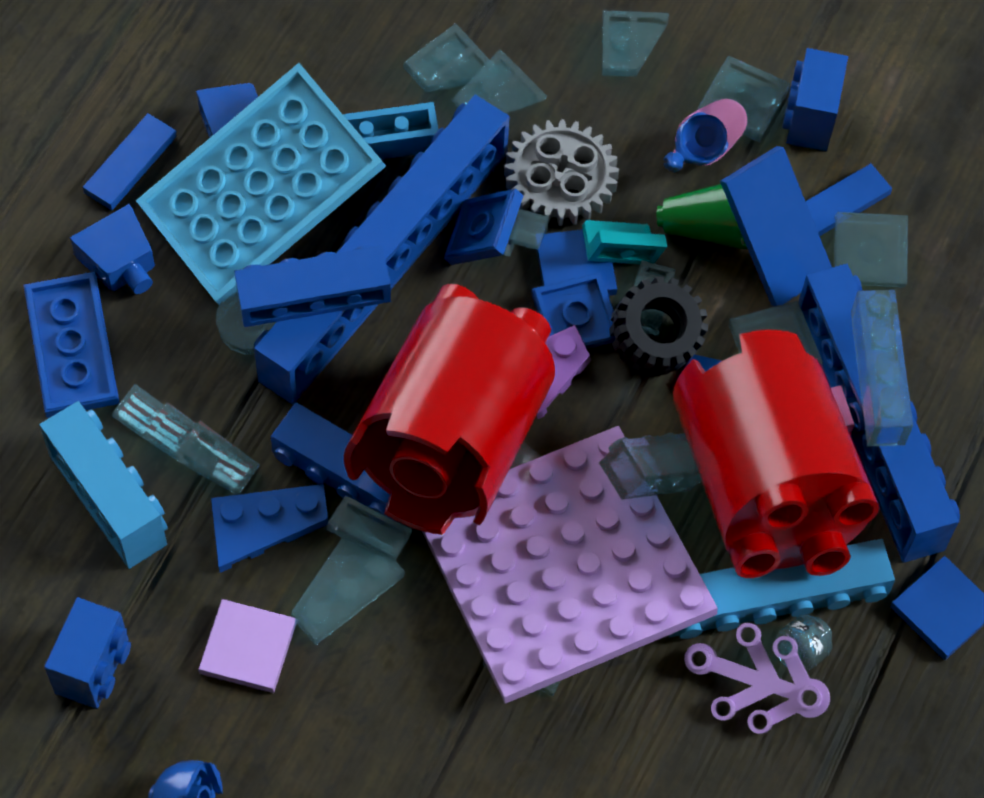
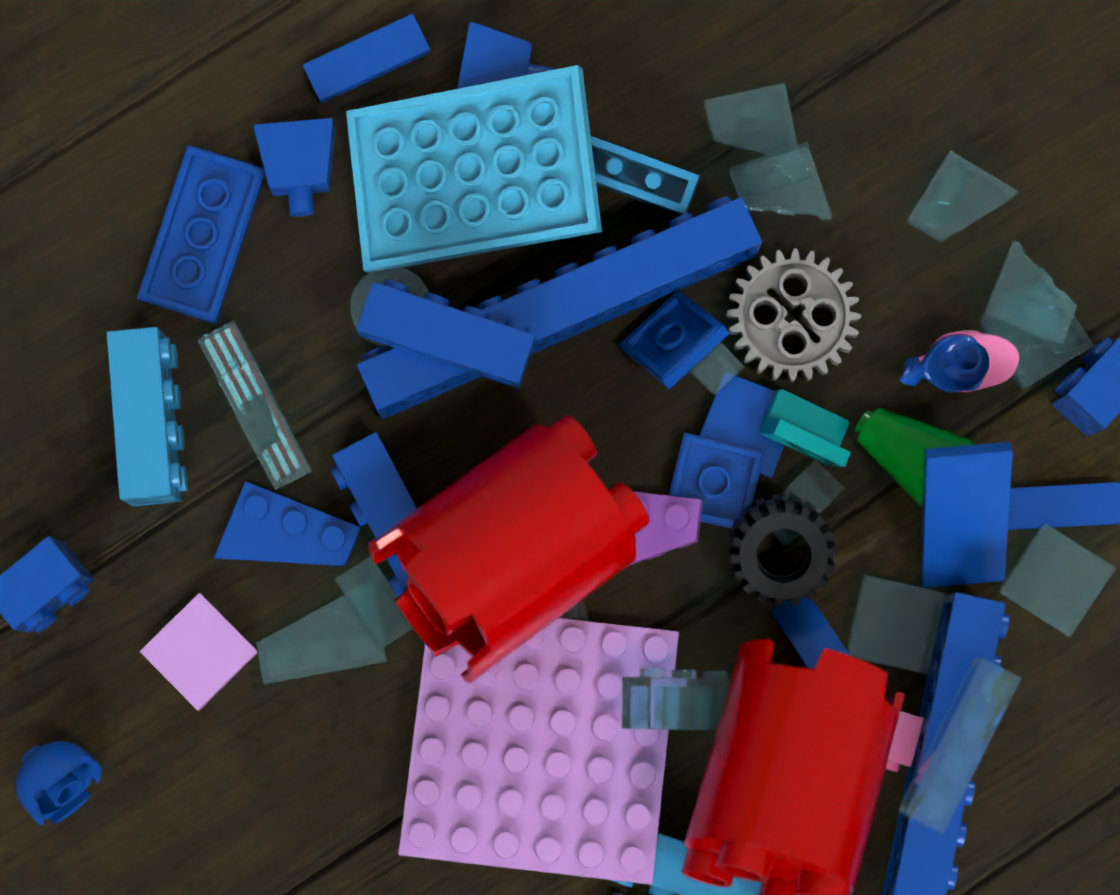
camera: 30 degrees right, 20 degrees up
none -> clear light blue wing [982,240,1077,347]

